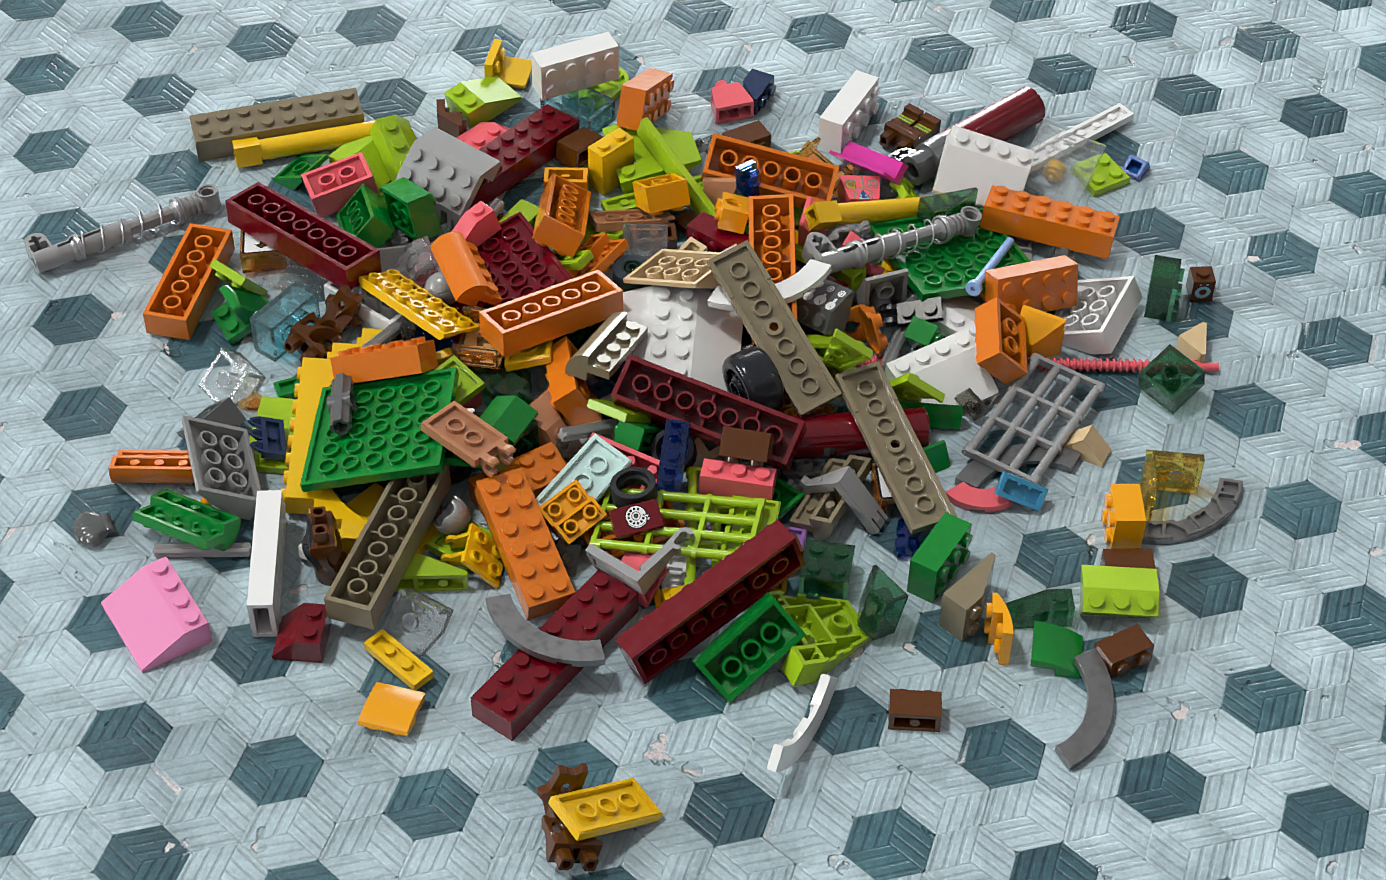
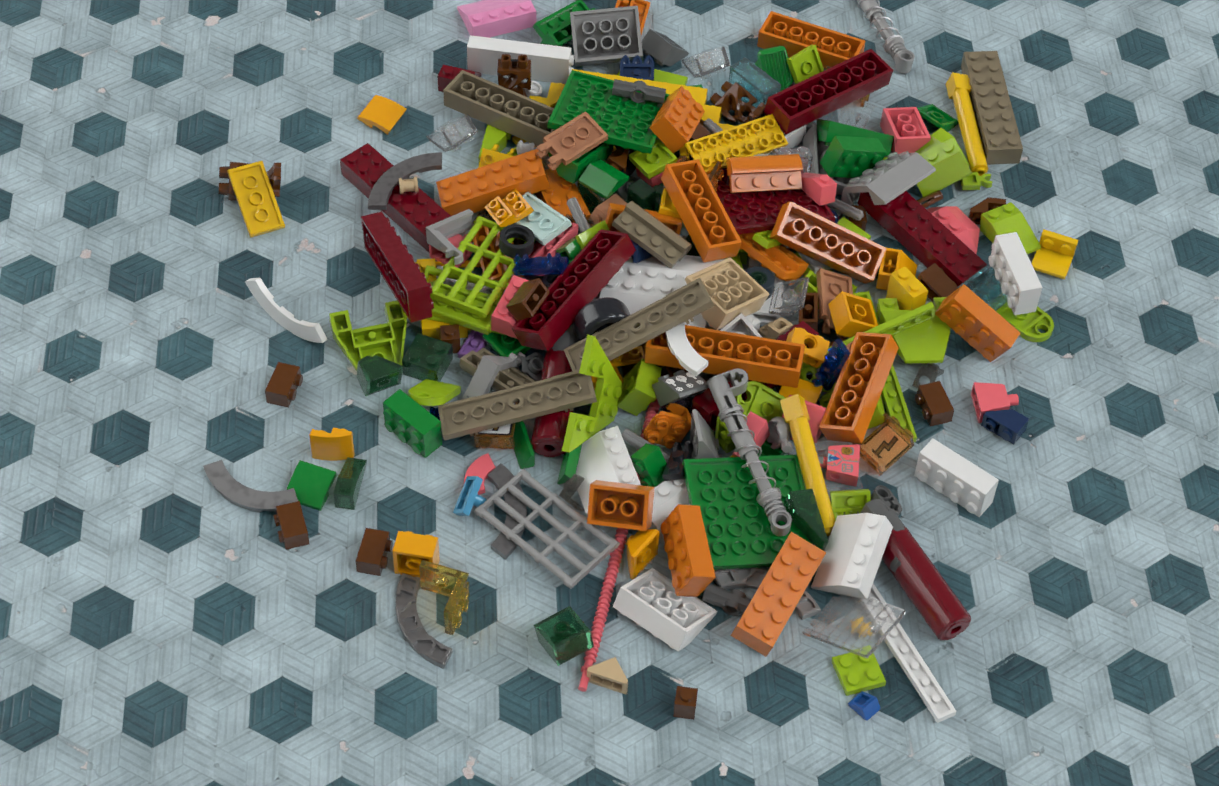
camera: 100 degrees right, 5 degrees up
clear orange tile [238,391,262,411] -> none
yellow plate [363,629,434,691] -> none
dark red slope [609,499,664,540] -> none
green slope [692,592,806,703] -> none
dark pink panel [829,141,908,185] -> none
reddish brown hips [879,103,941,151] -> none
dark tan slope [939,552,995,642] -> none
light blue bar [966,237,1014,296] -> none
tan slope [1063,425,1111,467] -> none
lime slope [1079,565,1160,619] -> none
clear green brick [1144,255,1185,322] -> none
none -> tan bush [399,176,418,194]
none -> lime tile [408,379,461,406]

